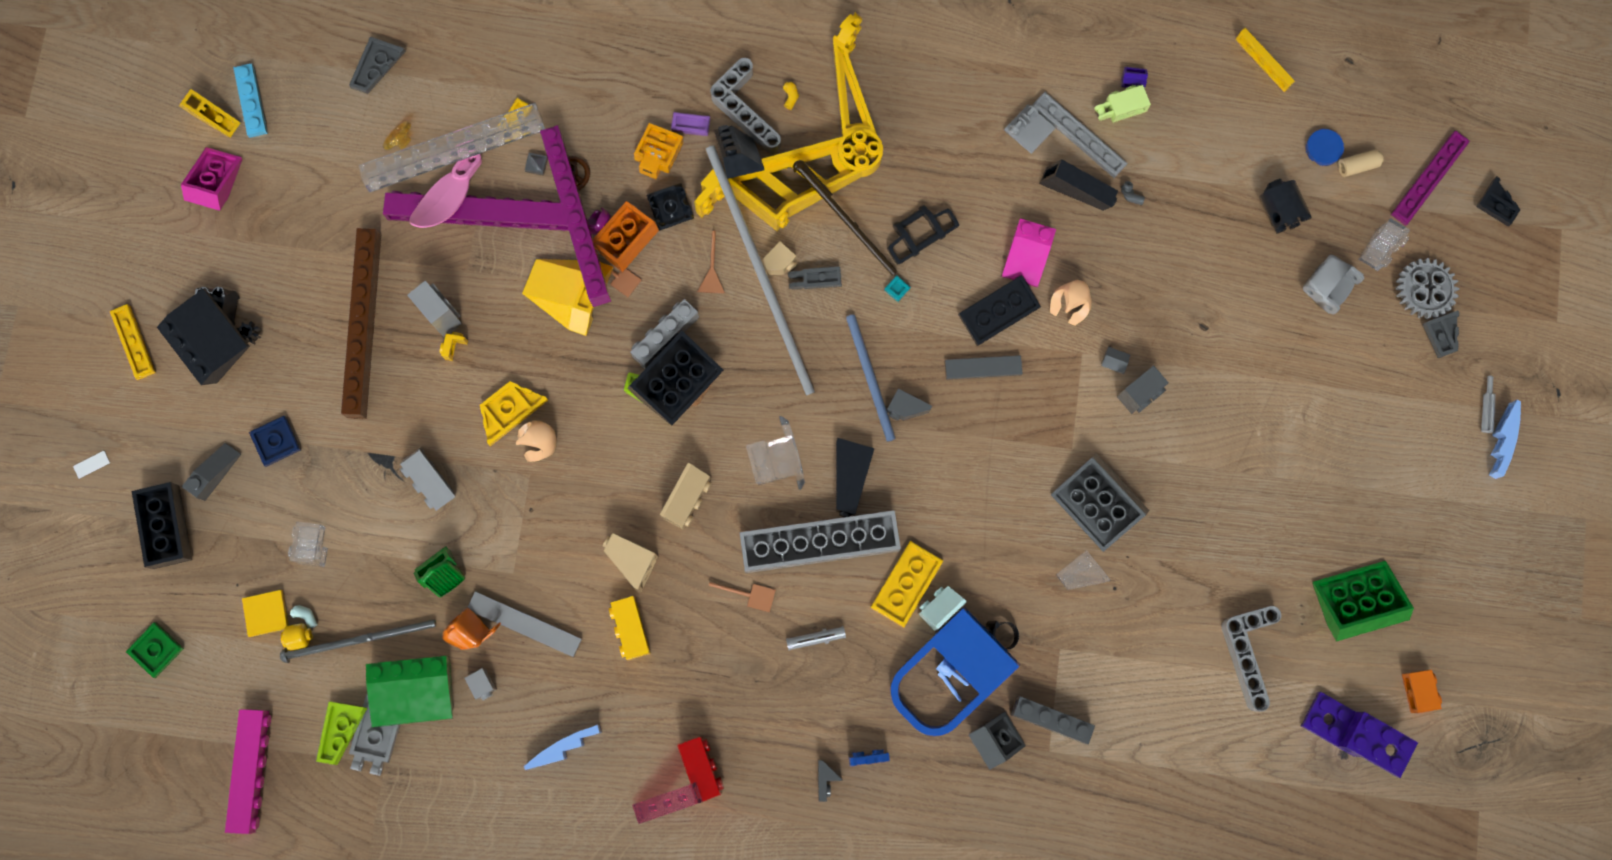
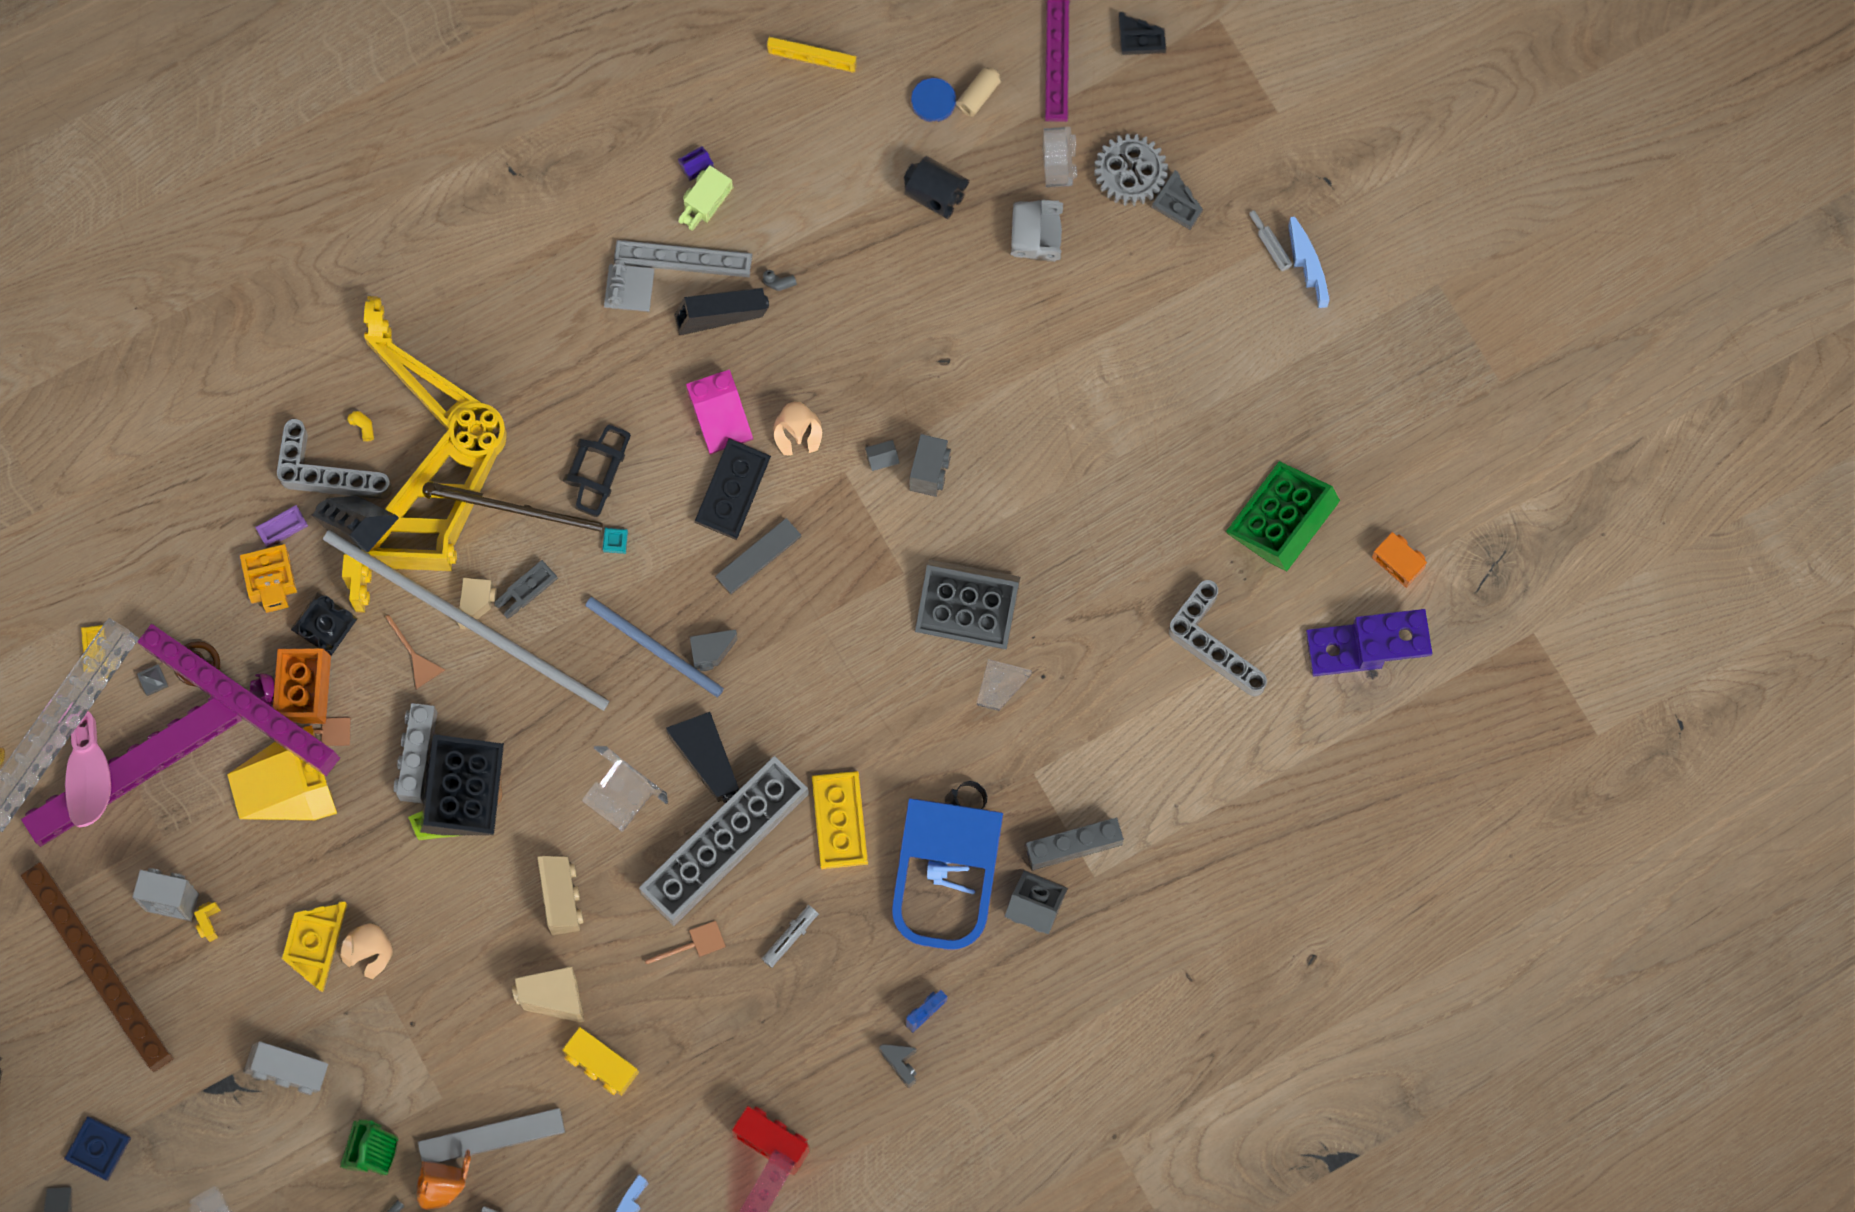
camera: 35 degrees left, 5 degrees down
light aqua slope [919,586,967,631] -> none

